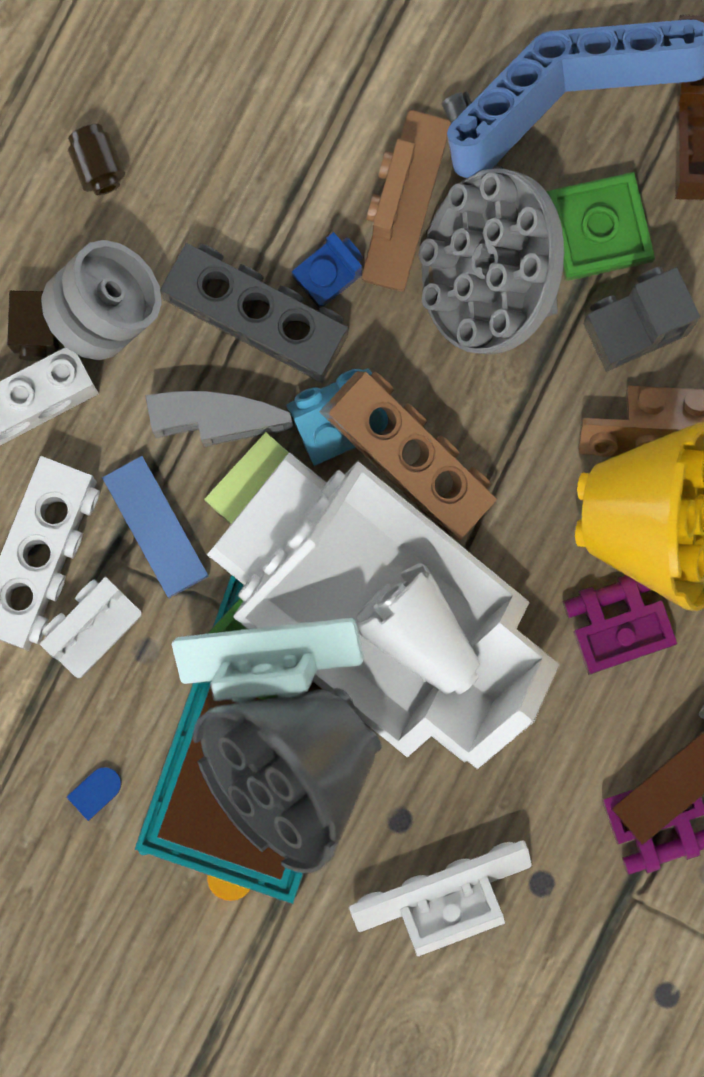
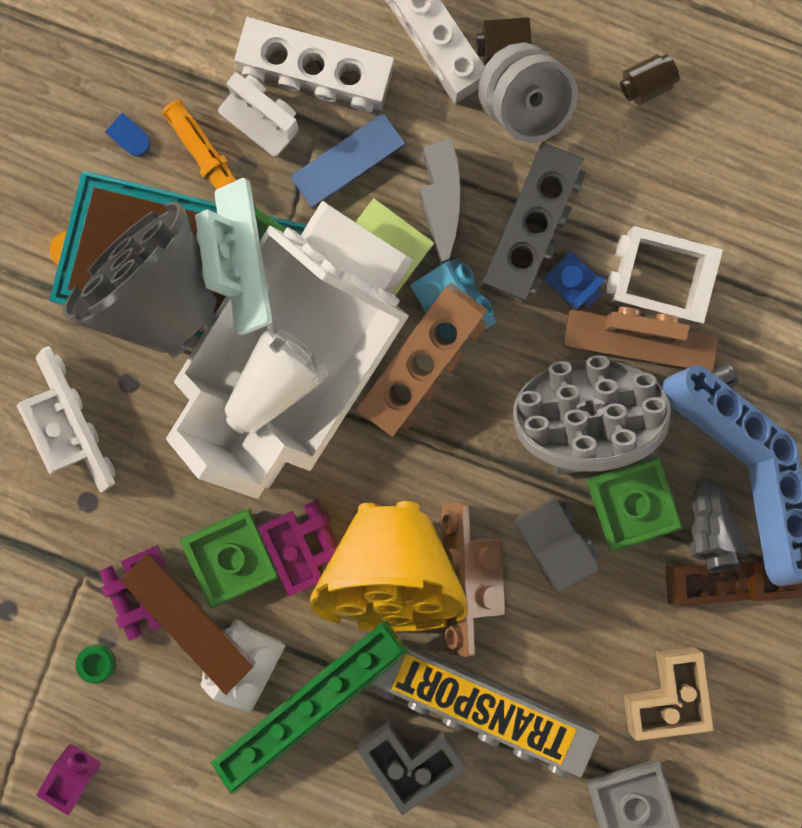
camera: 85 degrees right, 5 degrees up
none -> light orange pin [162,99,237,190]
none -> bright green plate [179,508,280,609]
none -> white window [606,226,723,327]
none -> dark grey rock [690,478,749,572]

